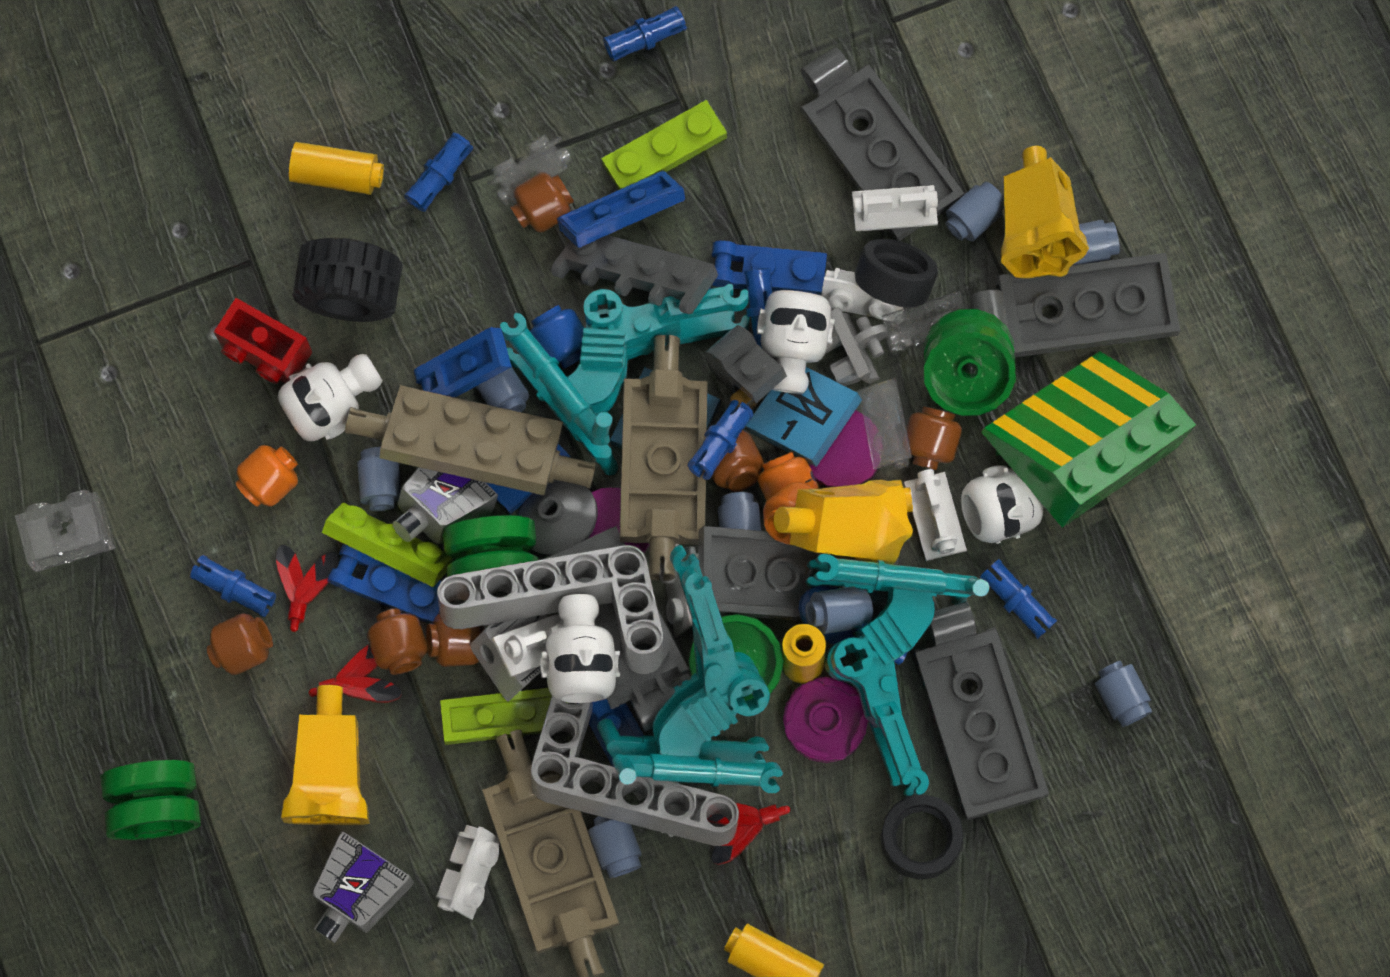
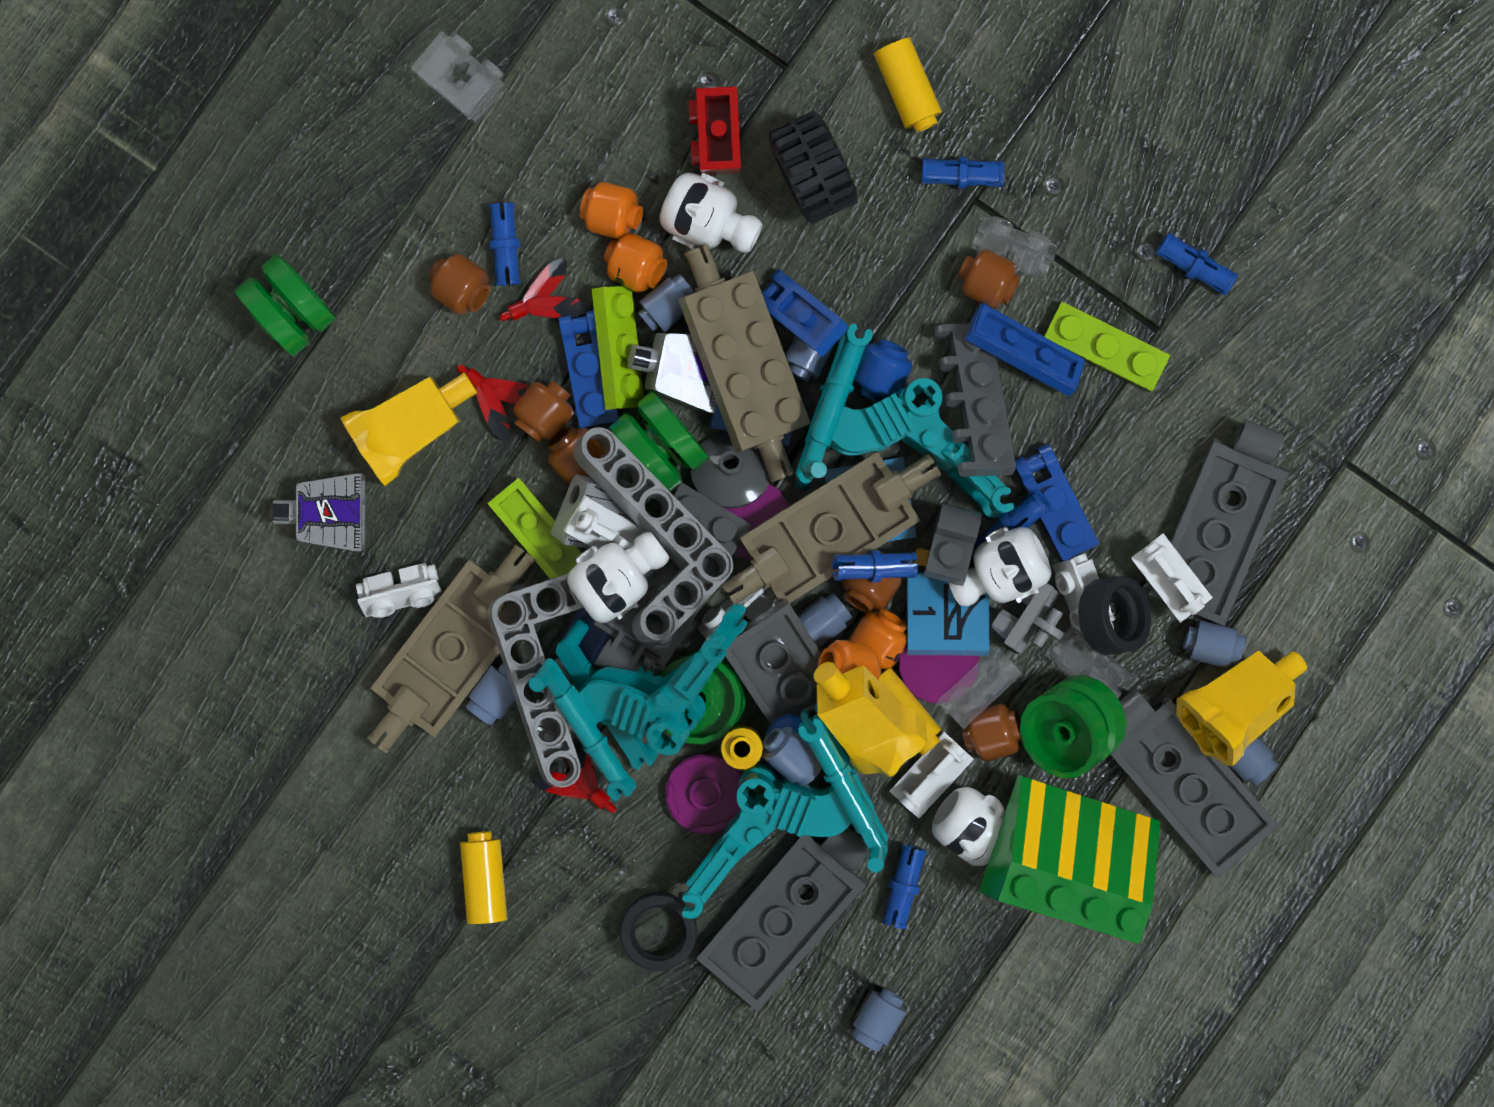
camera: 60 degrees right, 15 degrees up
none -> orange head [604,233,667,292]

